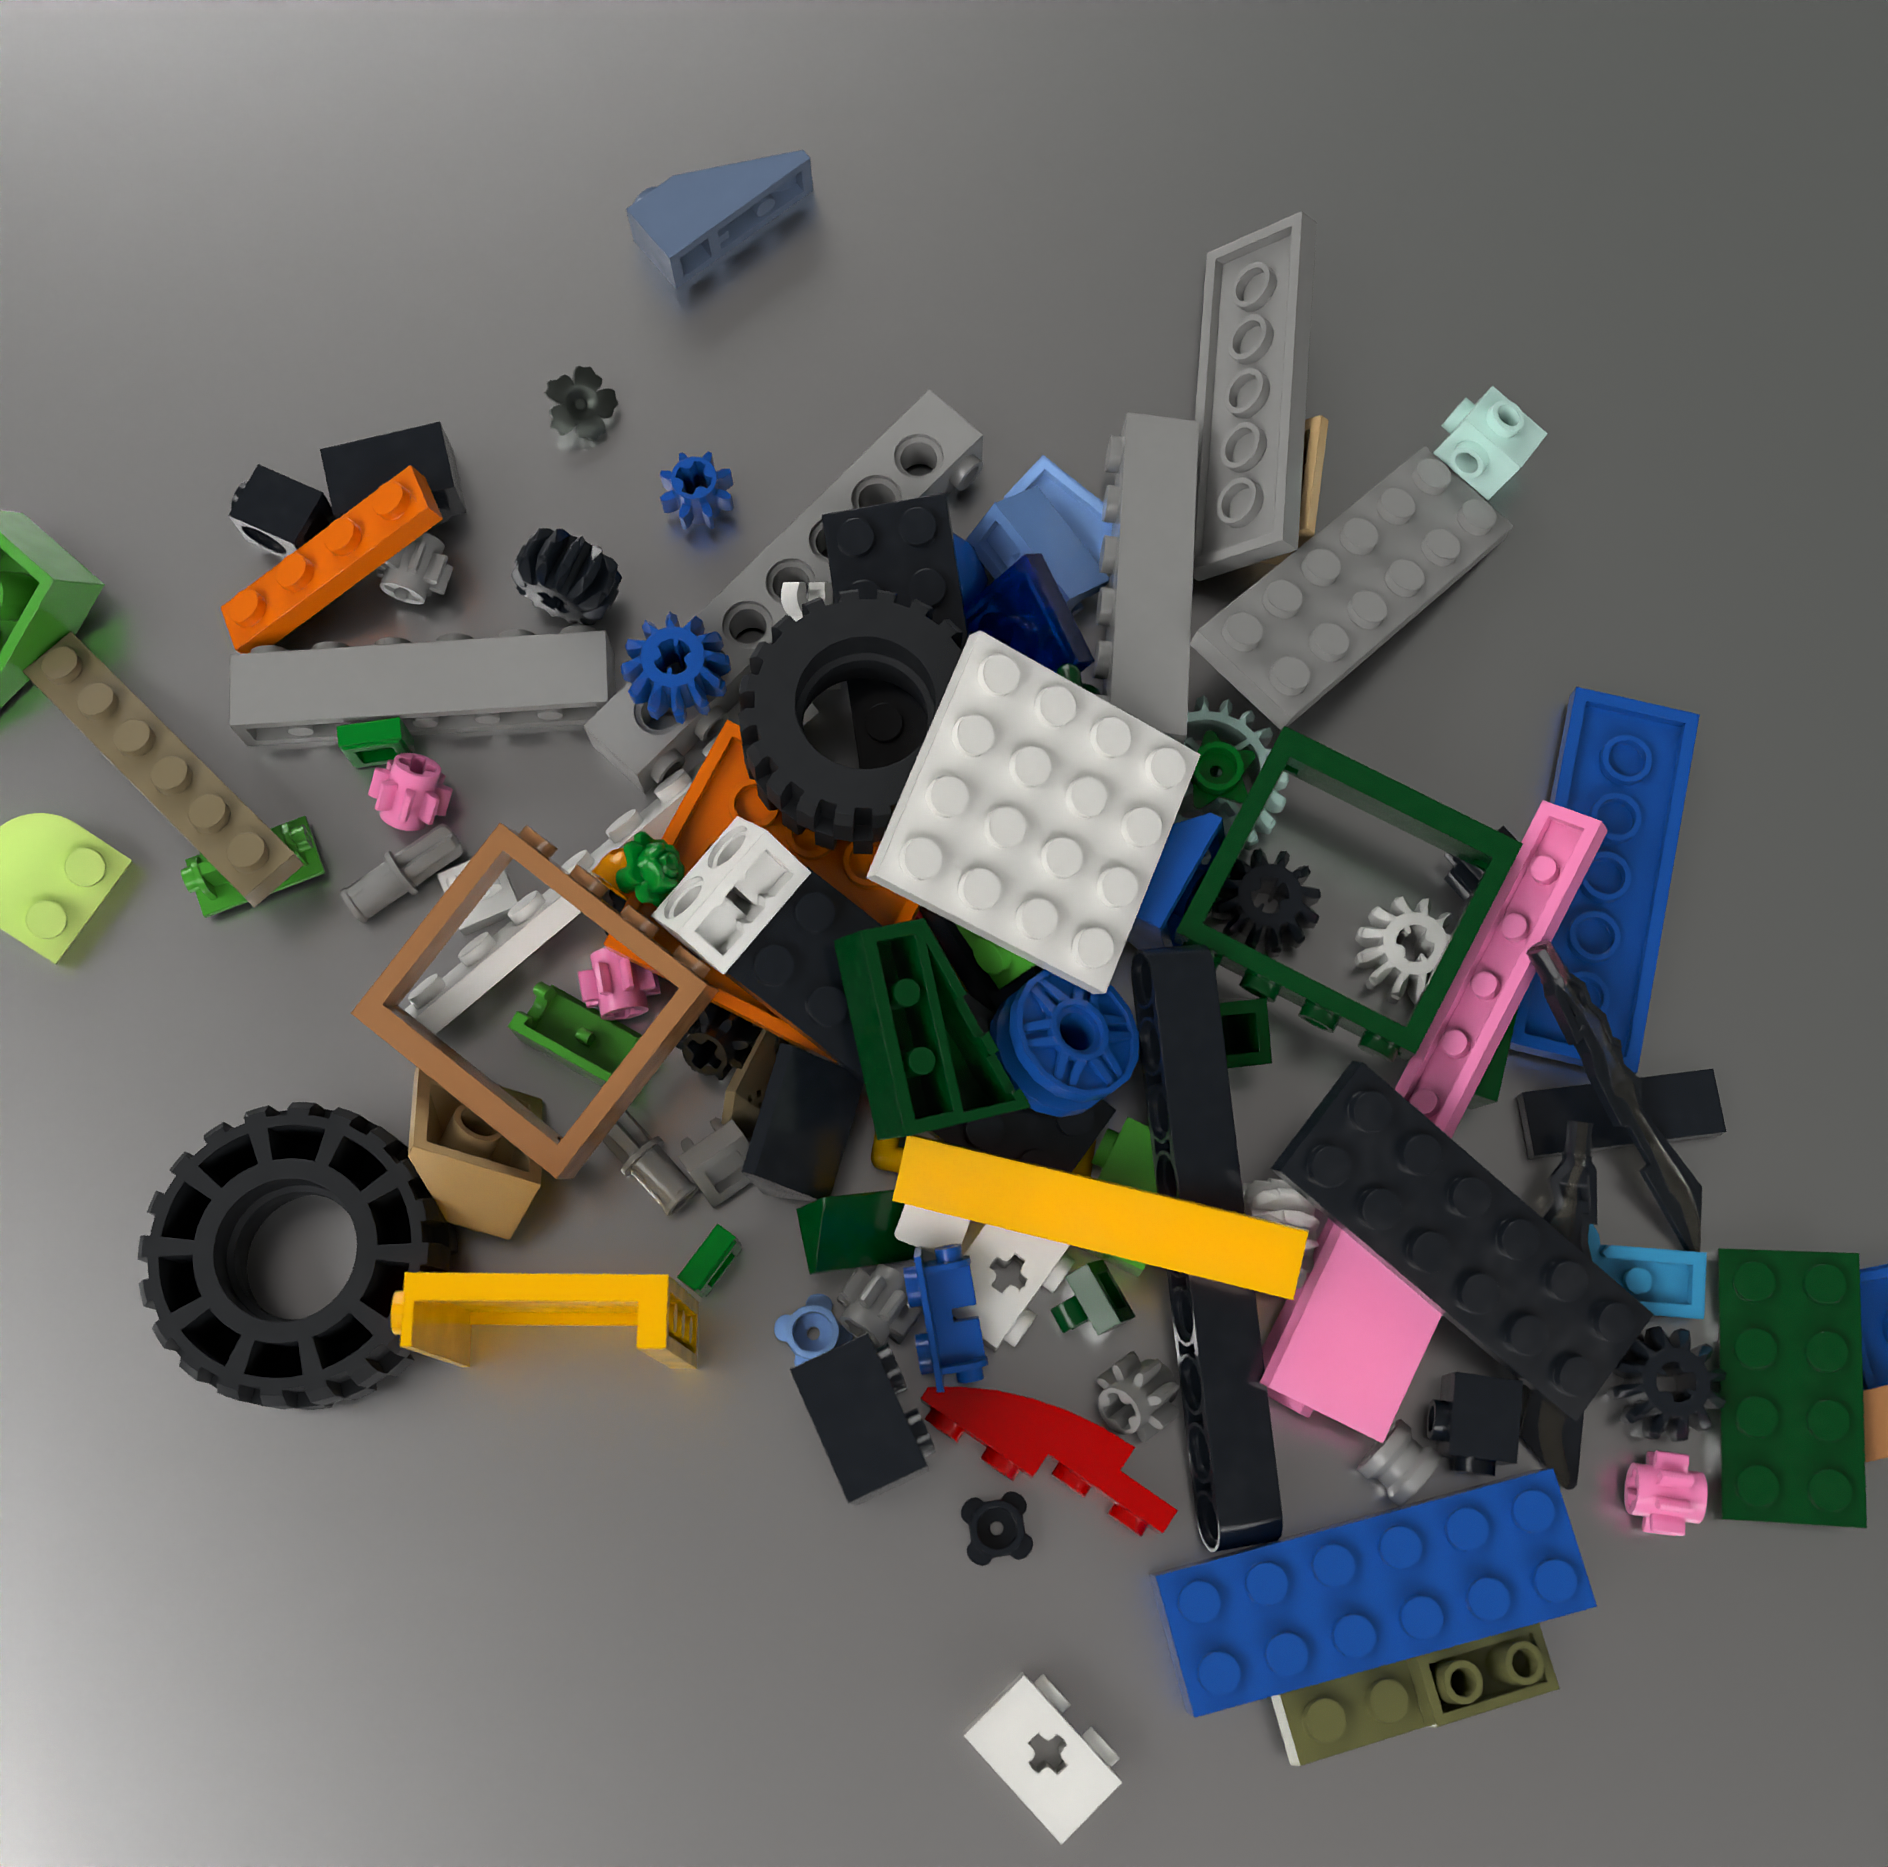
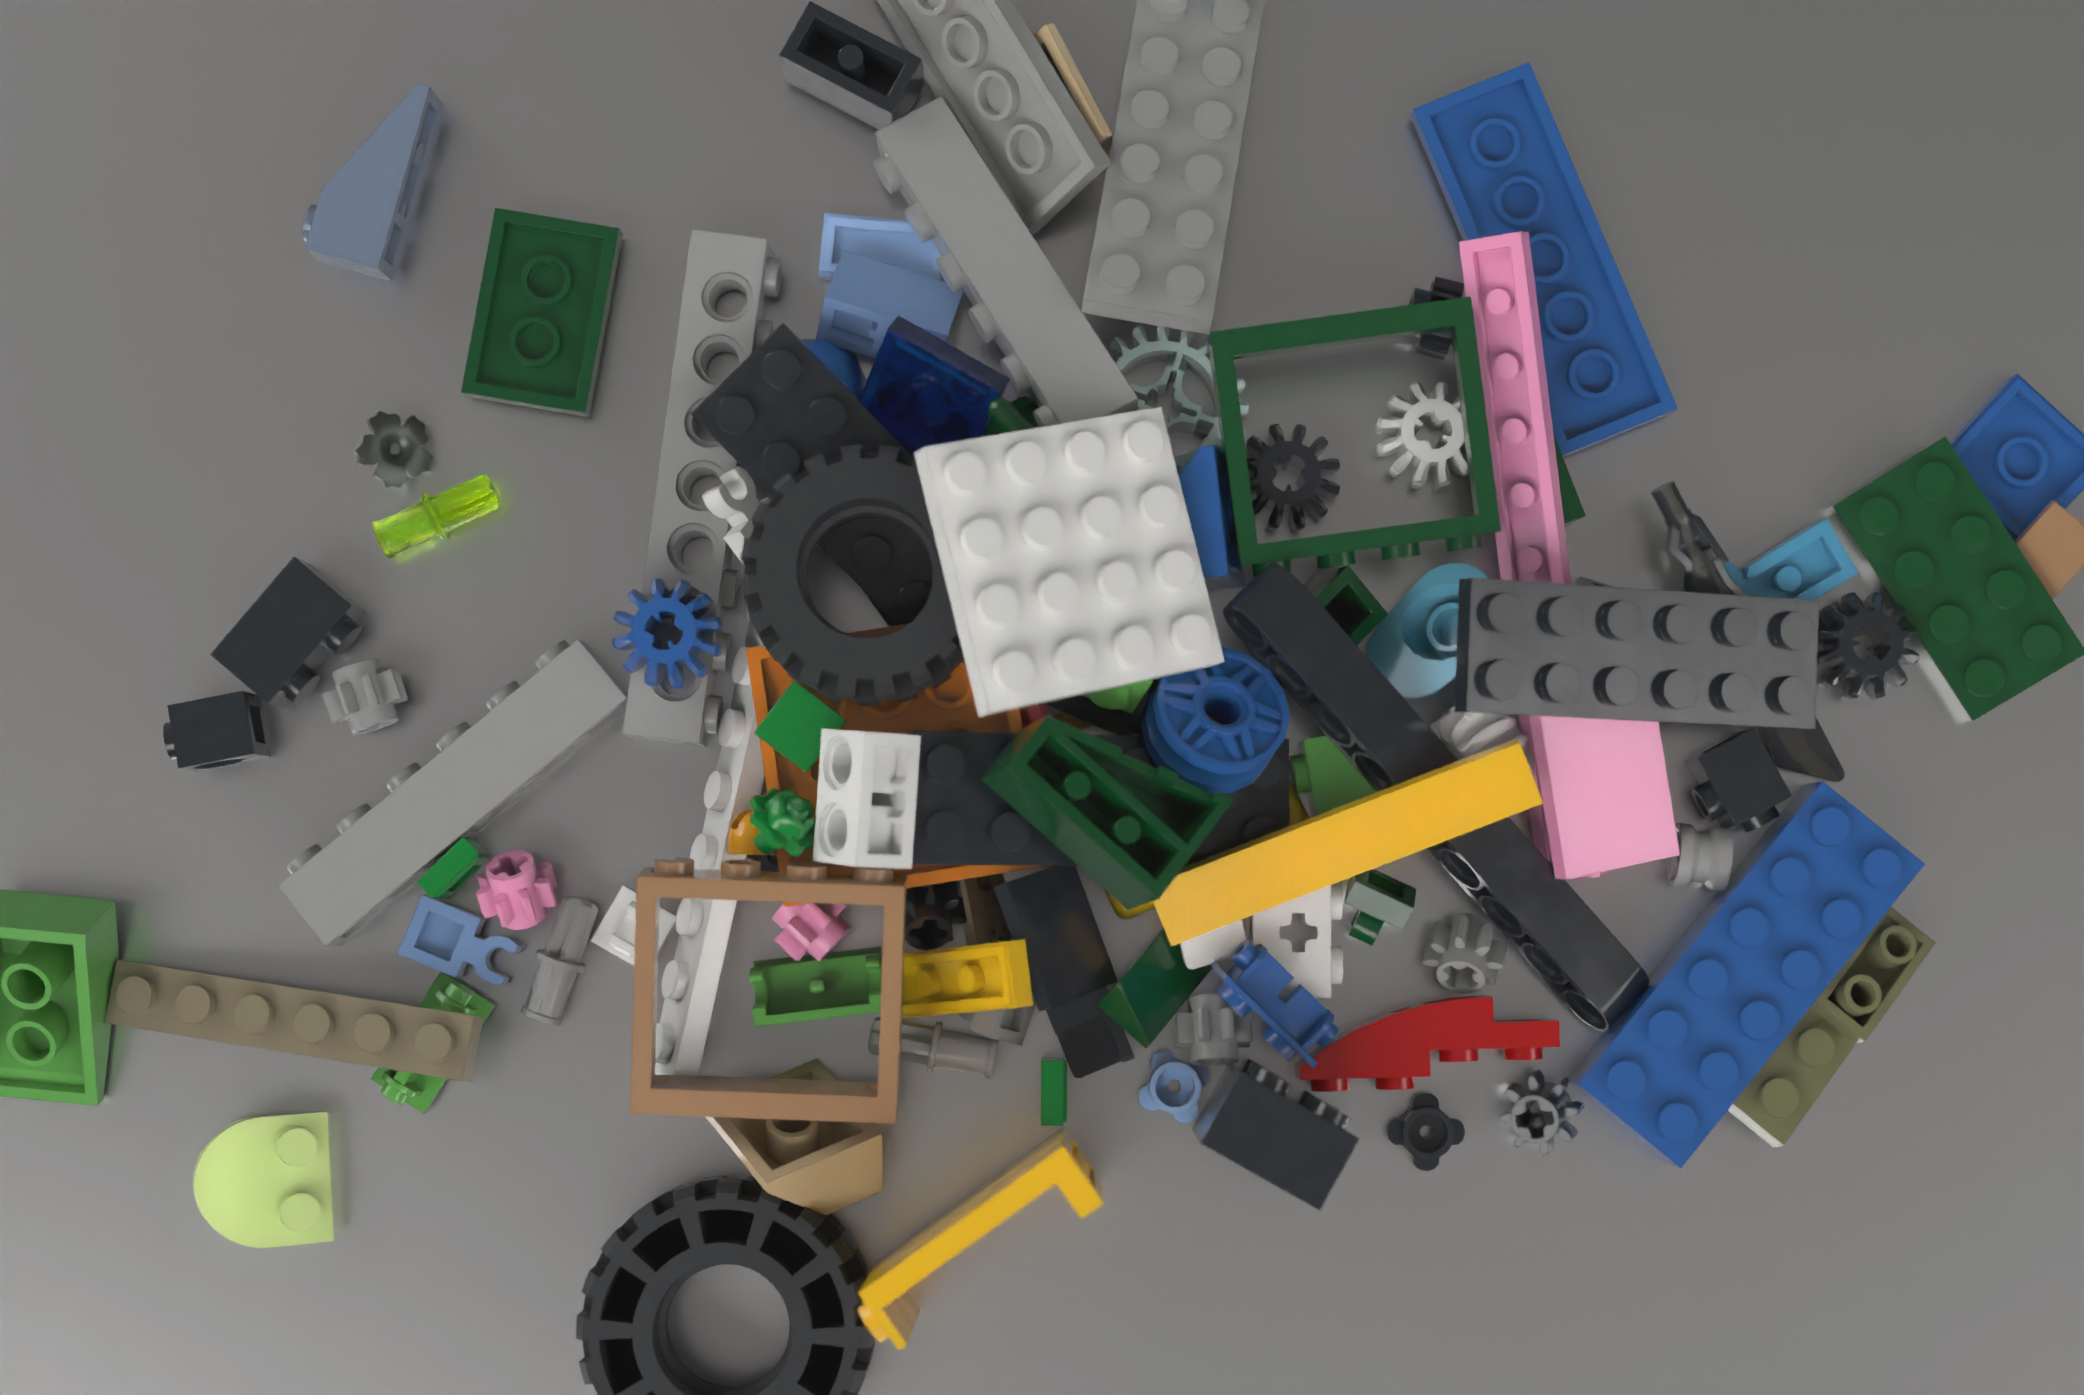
camera: 30 degrees left, 10 degrees up
orange plate [220,465,443,654] -> none
black gear [511,528,622,625] -> none
blue gear [660,452,734,530] -> none
white brick [963,1671,1122,1845] -> none
green plate [1190,730,1256,810] -> none
black tile [1517,1069,1727,1159] -> none
black sword [1526,940,1702,1252] -> none
bright pink gear [1624,1450,1708,1536] -> none
none -> clear neon green axle [371,475,500,559]
none -> medium blue plate [397,894,522,985]
none -> dark green plate [461,208,623,417]
none -> green tile [754,681,846,774]
none -> black brick [779,1,925,130]
none -> yellow tile [881,939,1033,1018]
none -> black panel [1046,986,1135,1078]
none -> medium azure piece [1366,563,1489,699]
none -> black gear [1499,1070,1584,1156]

